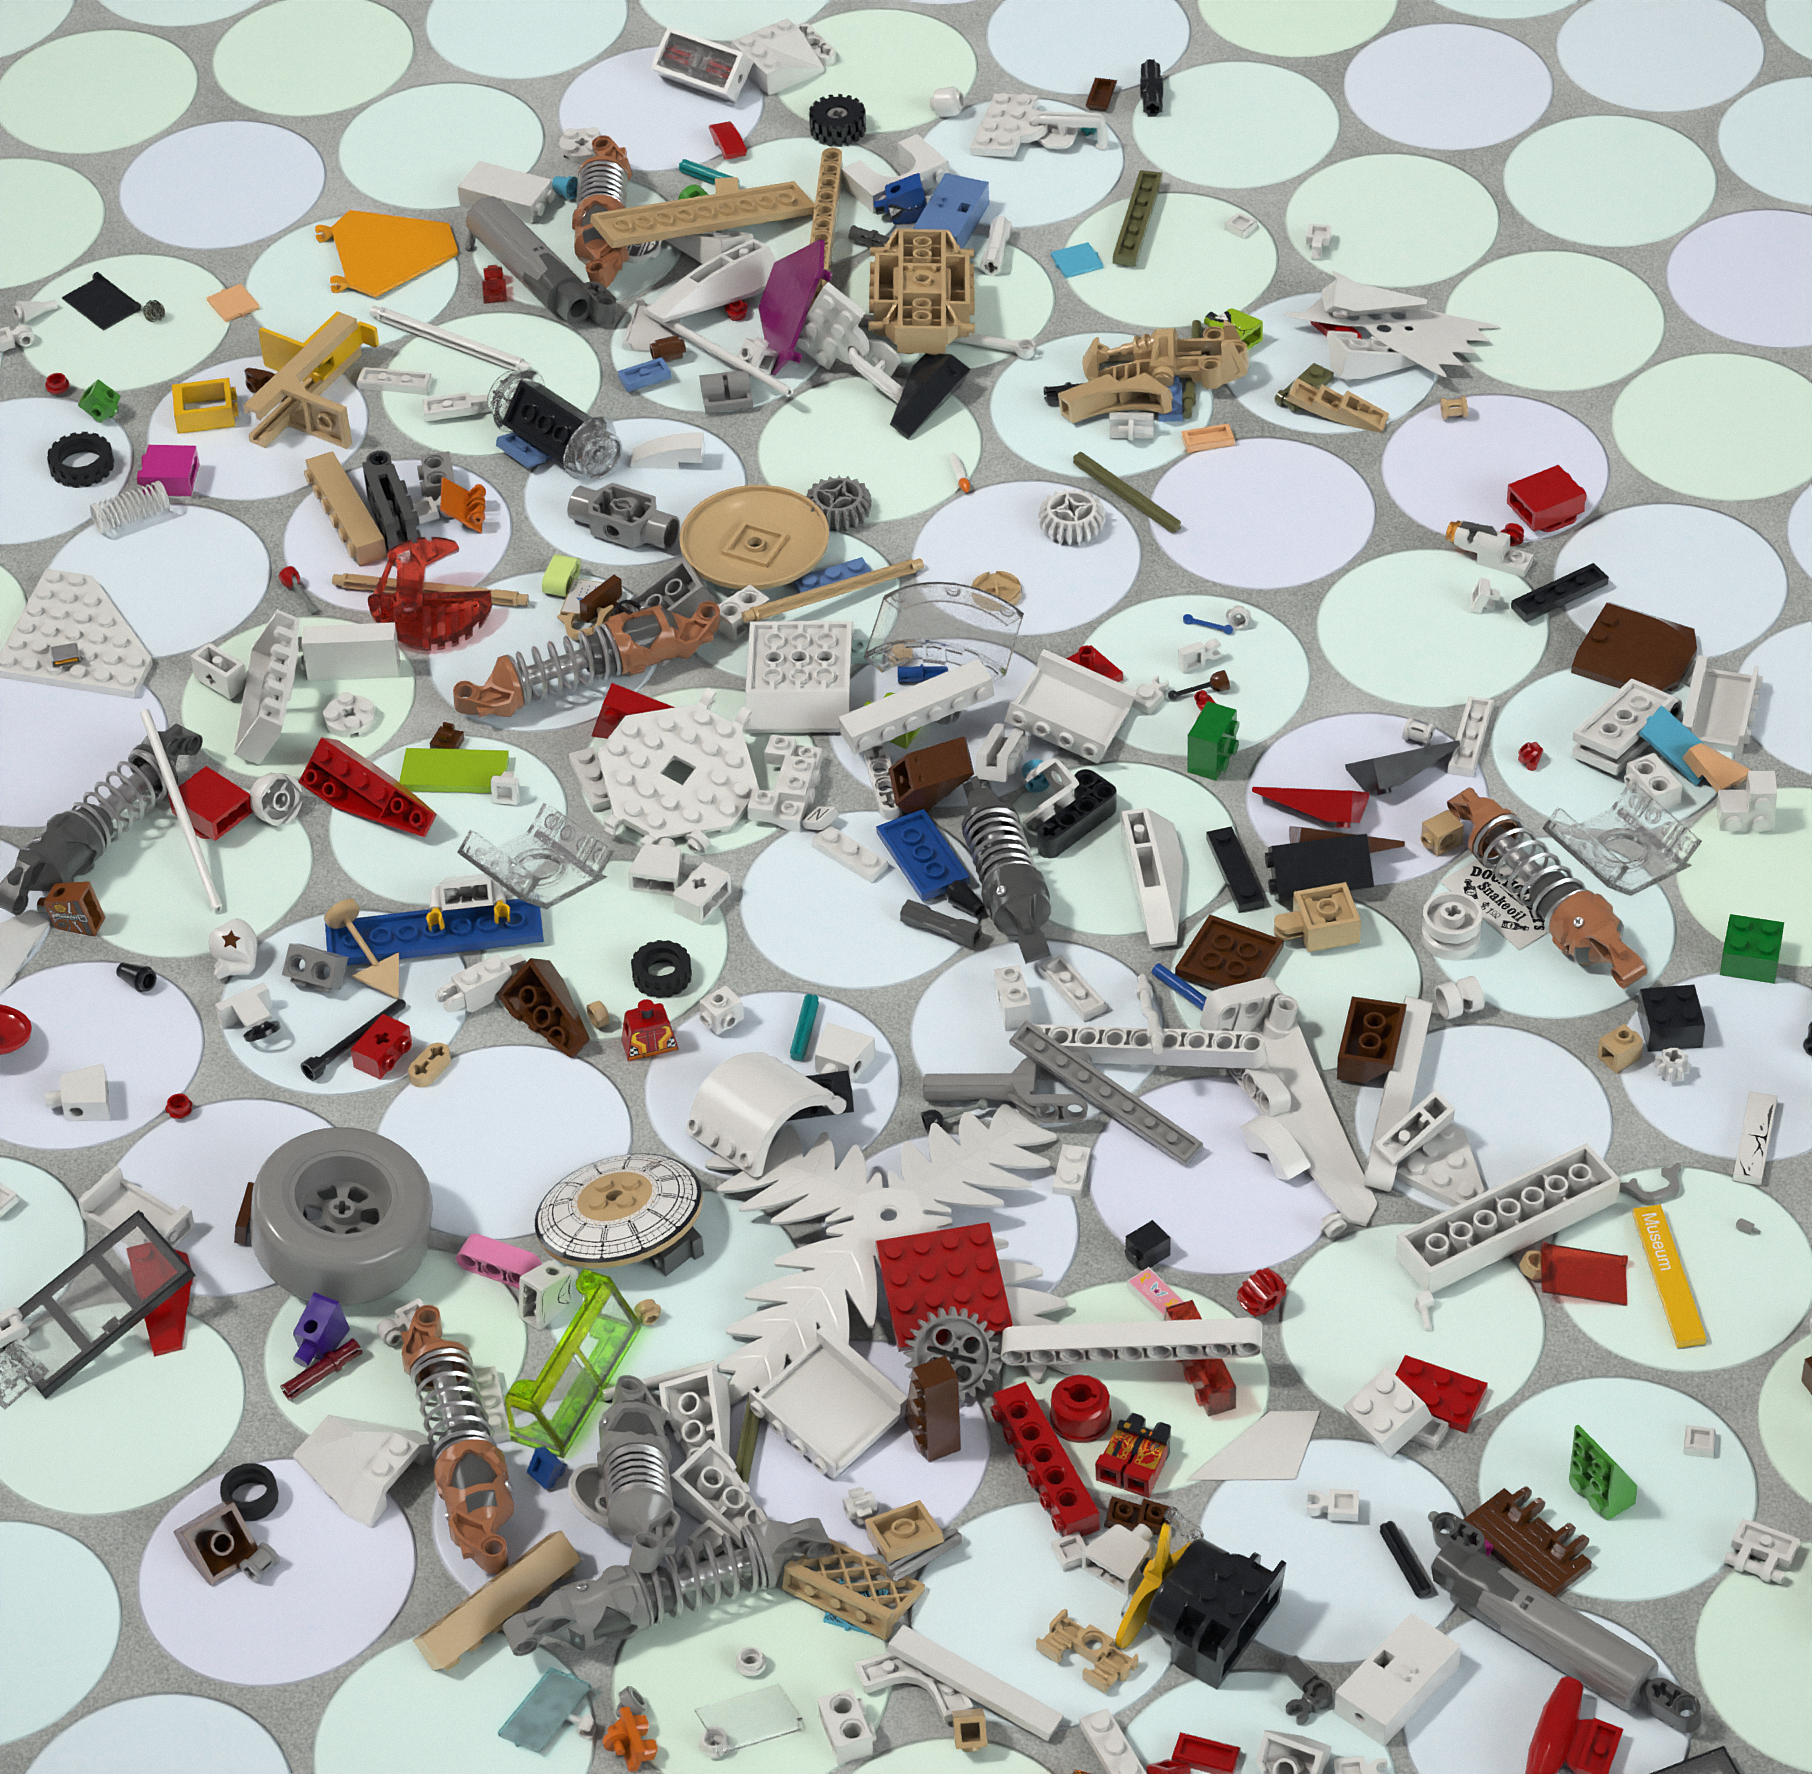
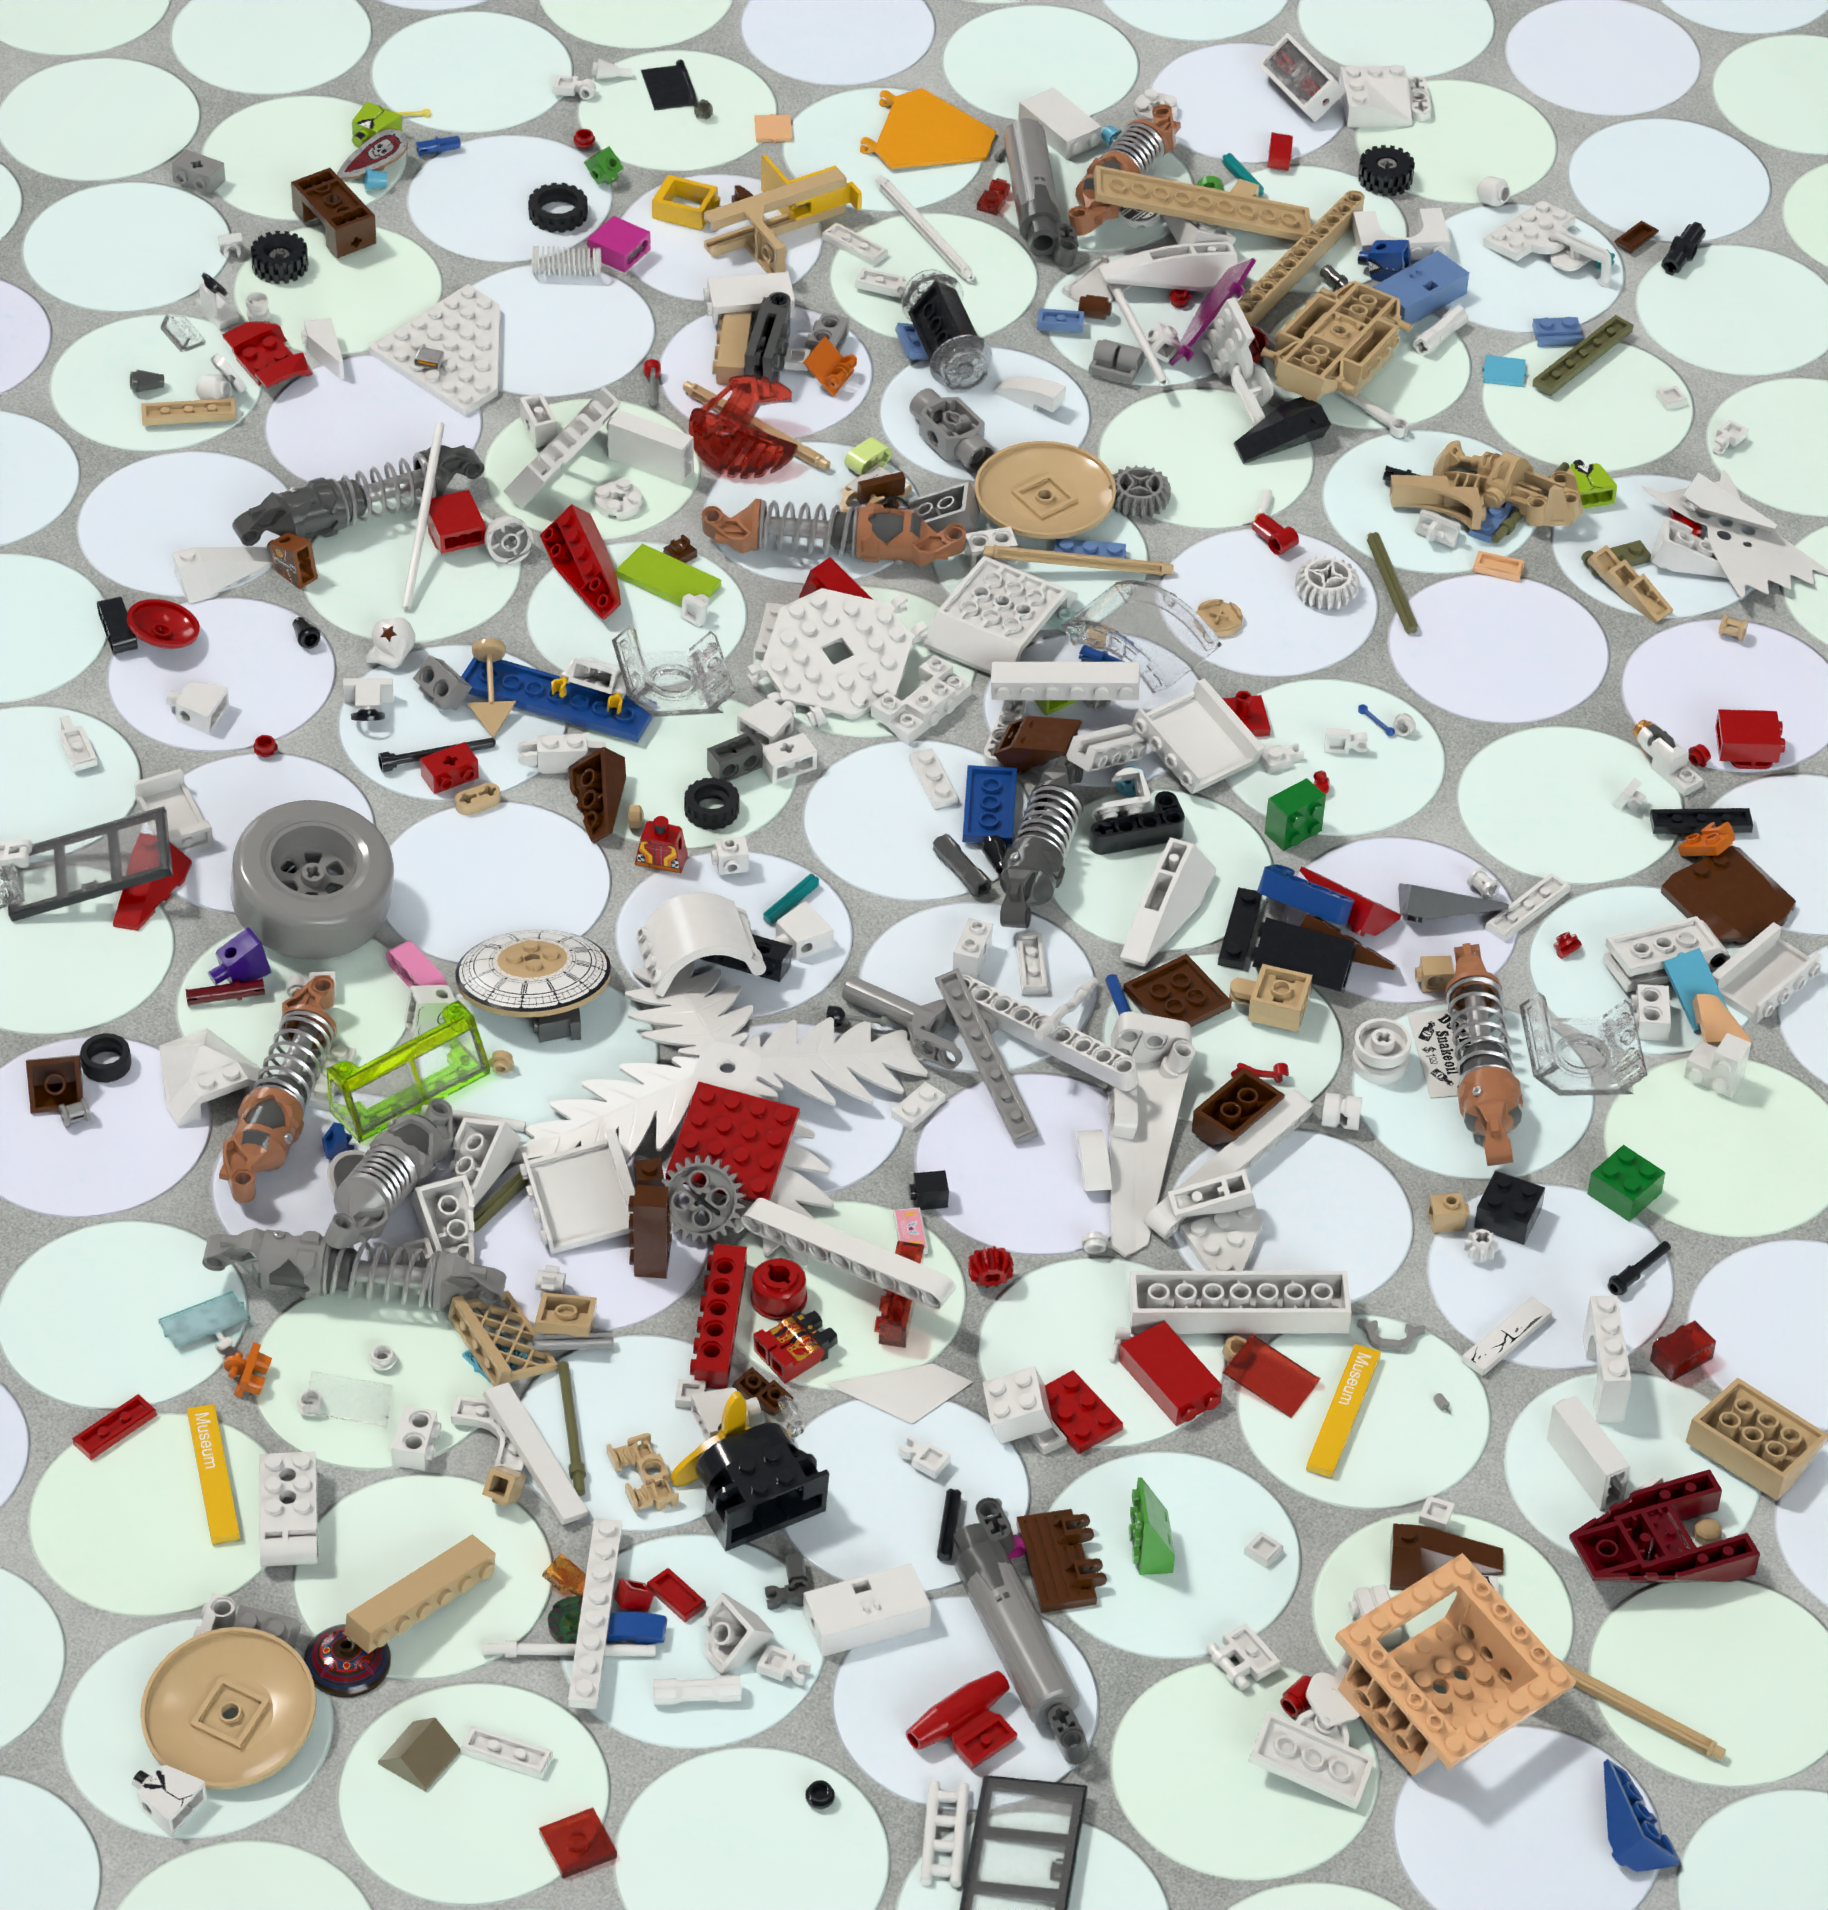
camera: 25 degrees right, 0 degrees up
tan brick [412,1530,582,1671] -> none
light grey tile [616,1686,647,1718] -> none
white tile [801,806,839,830] -> none
hinge [1168,670,1230,700] -> none
none -> olive bar [558,1361,586,1497]
none -> reddish brown brick [634,1158,664,1188]
none -> white panel [703,272,795,324]
none -> dark grey brick [707,731,763,782]
none -> red brick [1119,1321,1223,1426]
none -> red piece [1231,1063,1289,1083]
none -> red piece [1252,513,1299,555]
none -> blue beam [1257,864,1355,925]
none -> medium blue plate [1532,317,1584,347]
none -> orange plate [1677,822,1735,856]

